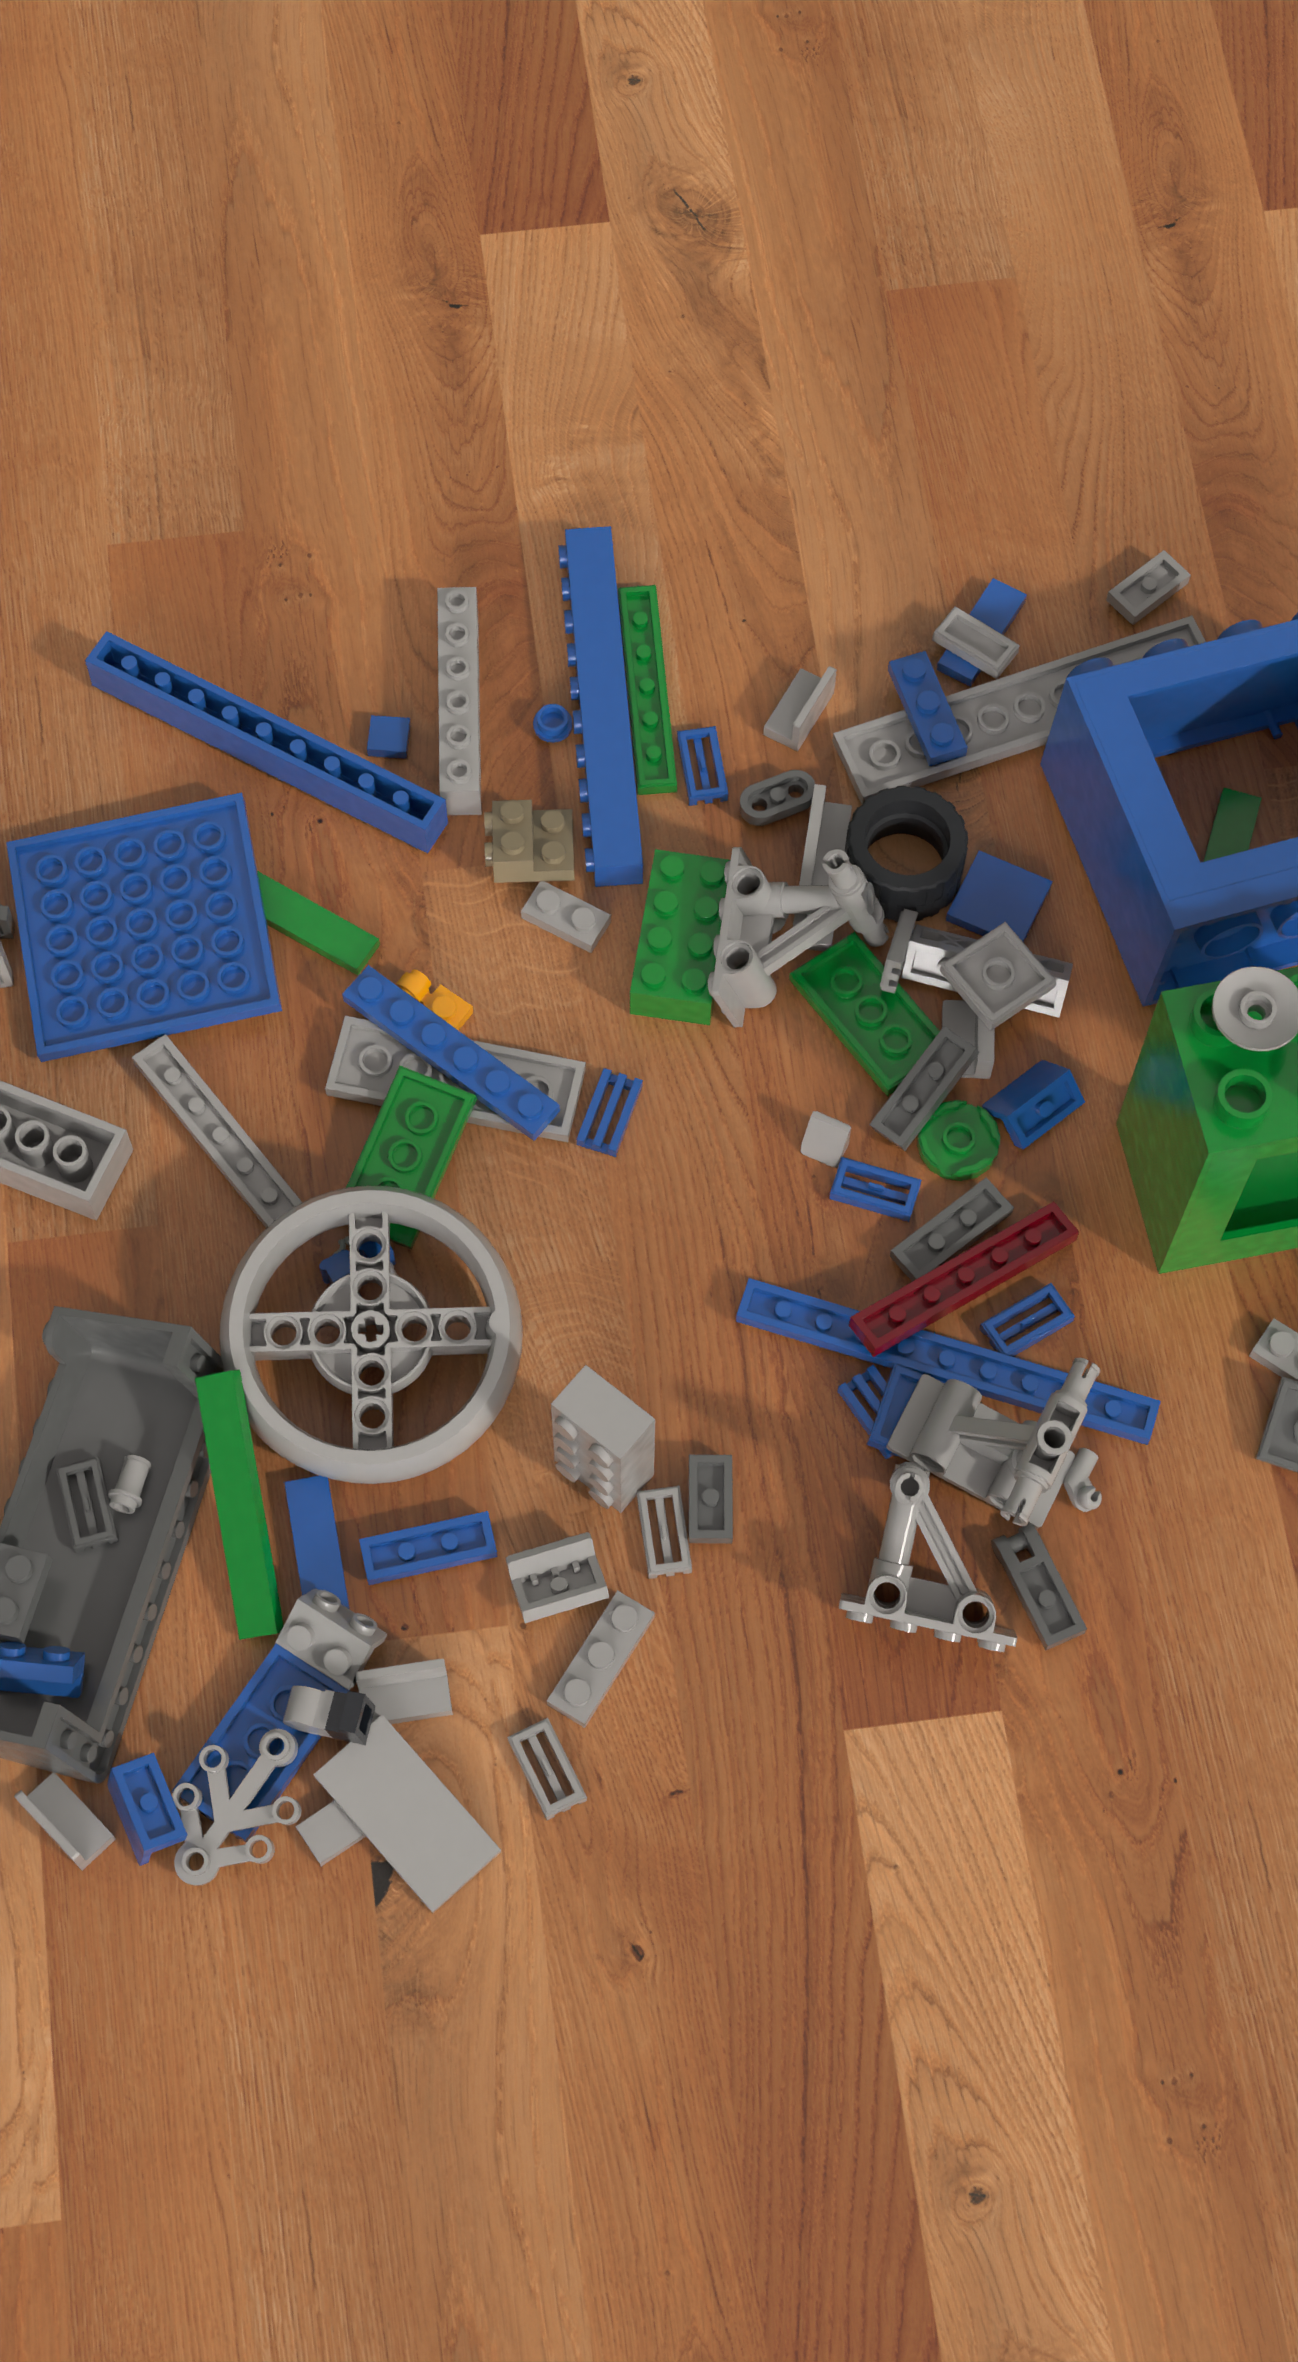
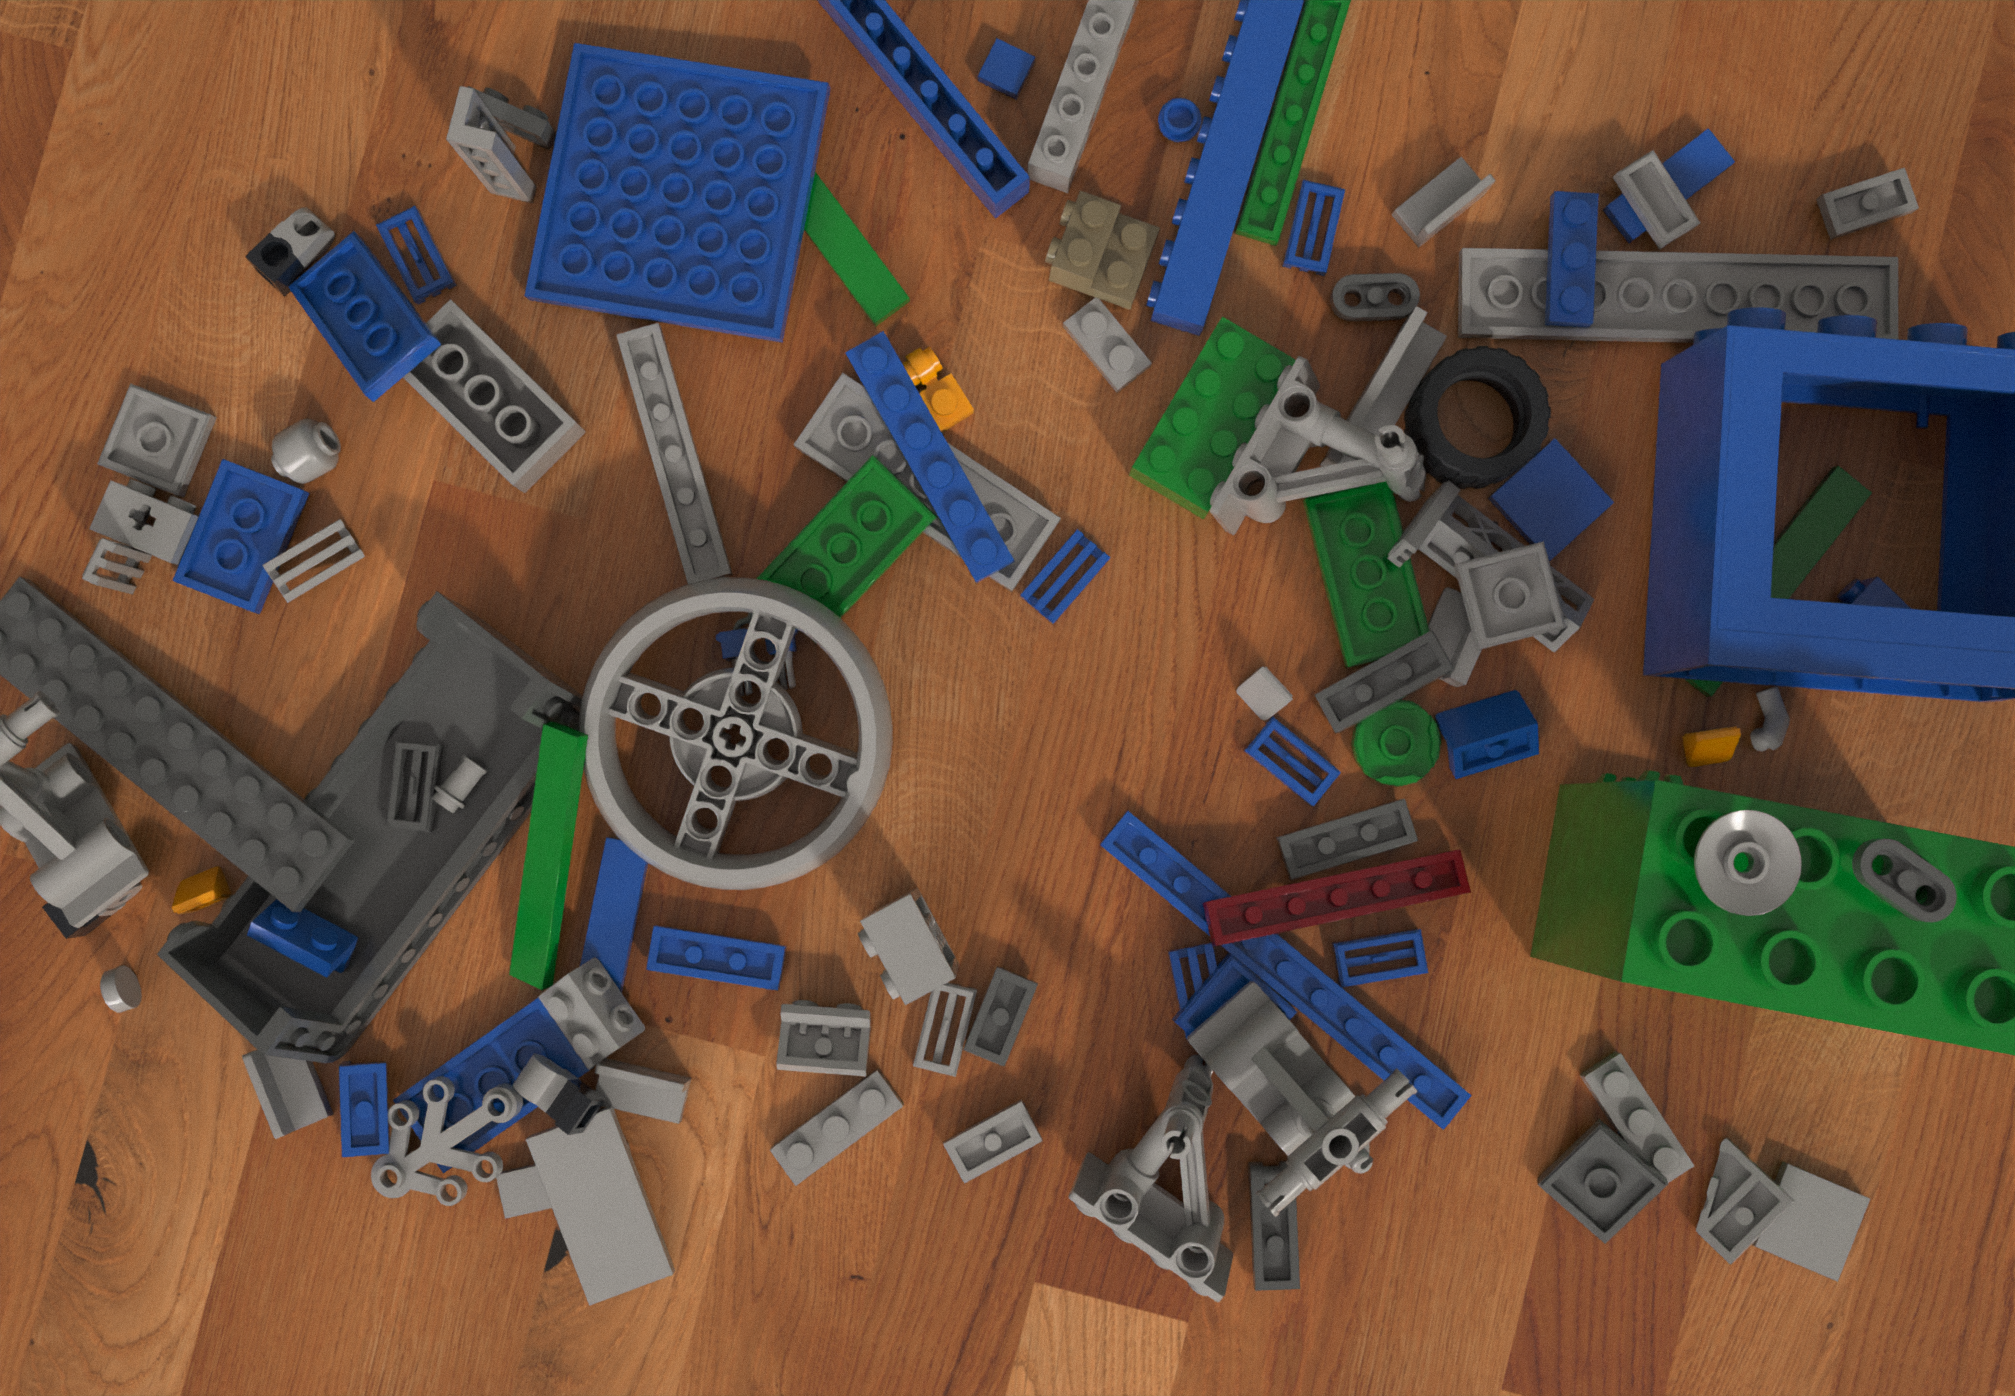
camera: 20 degrees right, 20 degrees up
light grey tile [507,1718,587,1820] -> none
none -> light grey plate [943,1099,1043,1184]

